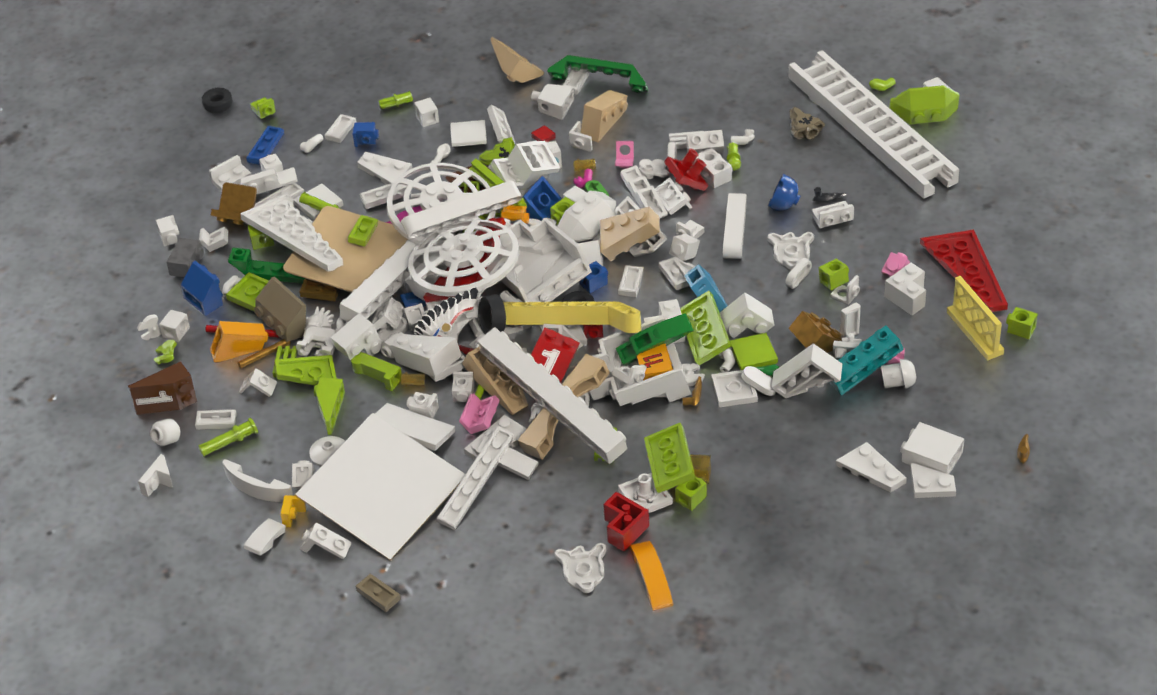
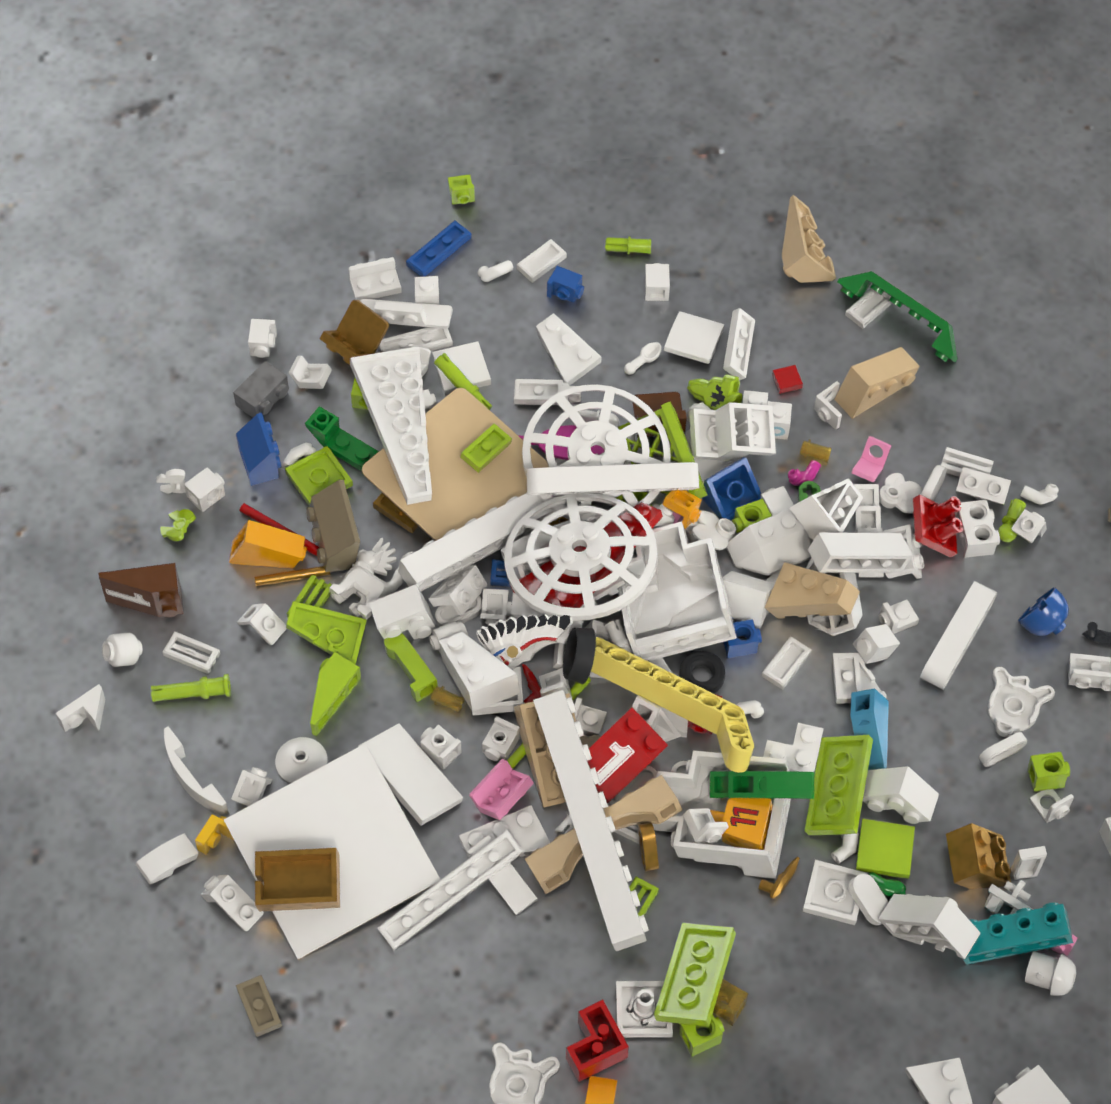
camera: 20 degrees right, 15 degrees up
black tyre [202,87,232,113] -> none
white torso [531,84,574,119] -> none
white piece [681,363,705,386] -> none
none -> pearl gold piece [255,848,340,912]
none -> pearl gold beam [638,822,659,871]
none -> white wedge [789,478,863,540]
none -> white brick [808,532,913,573]
none -> white bracket [1012,509,1047,543]

